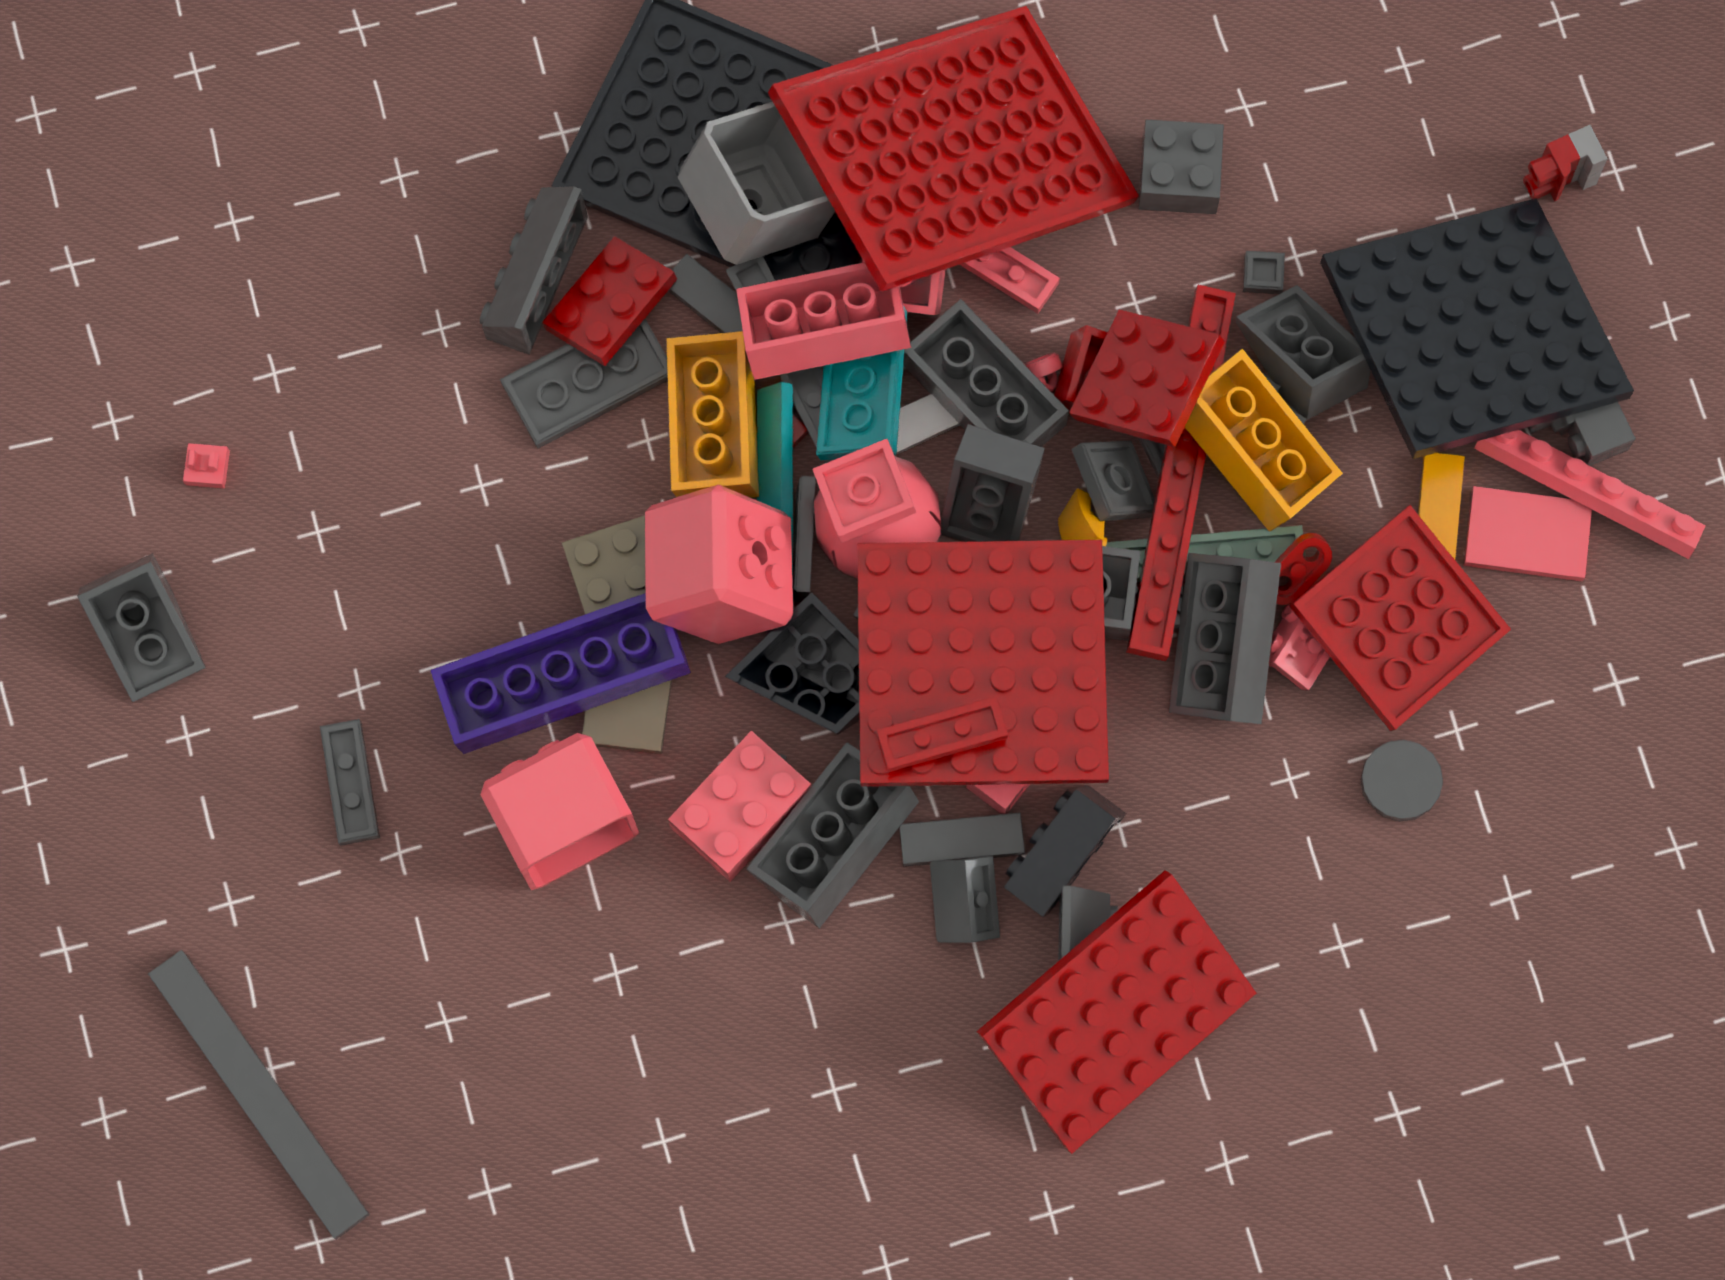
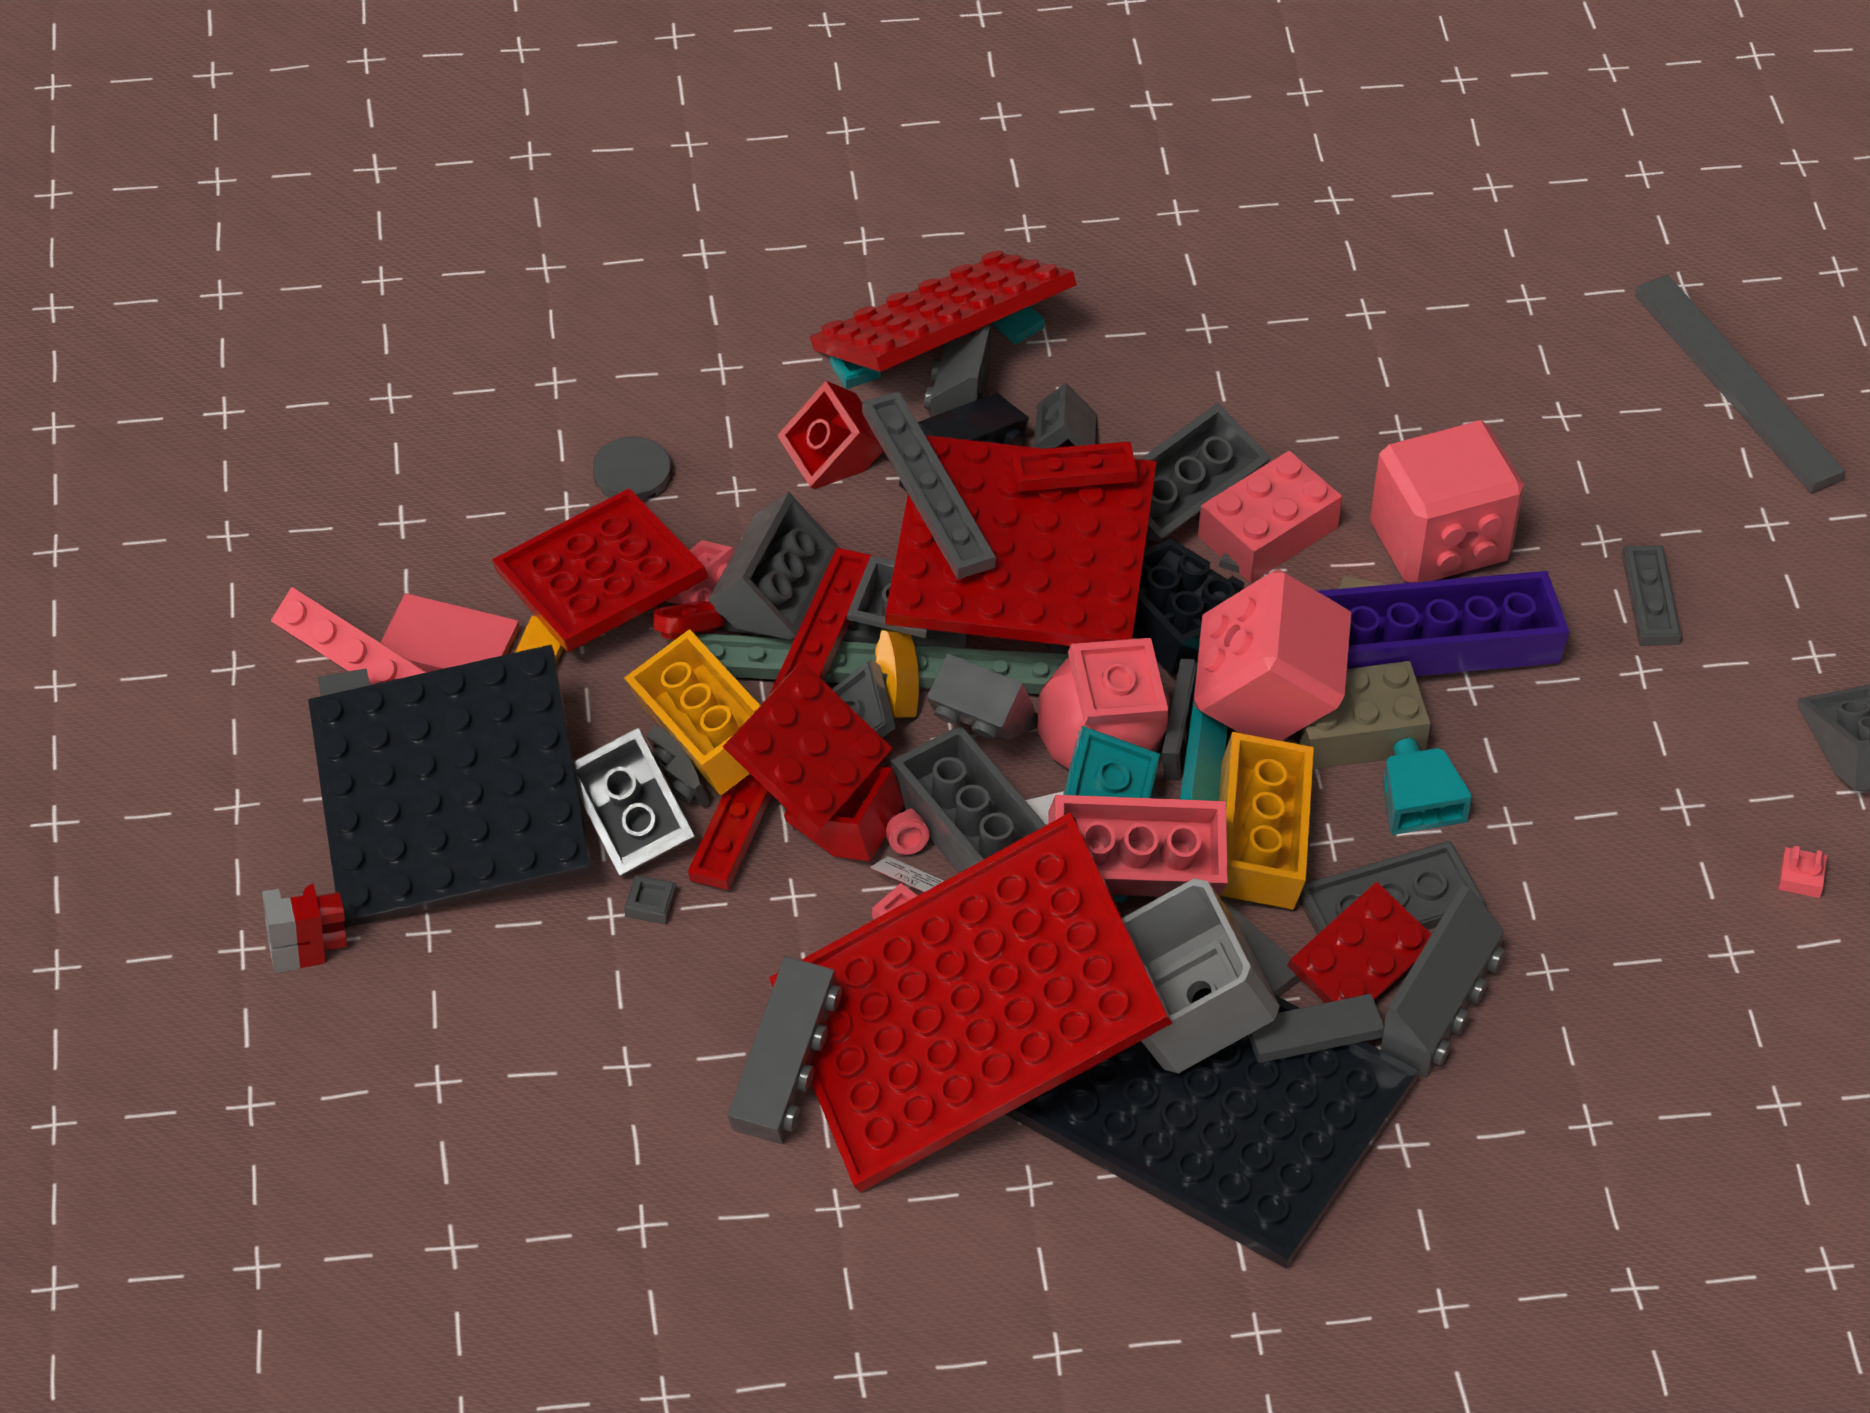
camera: 175 degrees left, 25 degrees down
dark grey brick [1139,119,1224,214] -> none
none -> dark grey brick [727,956,842,1144]
none -> red slope [777,381,884,489]
none -> dark grey plate [862,391,996,580]
none -> white sticker [870,856,944,892]
none -> dark grey tile [1248,994,1384,1063]
none -> teal torso [1383,738,1472,836]

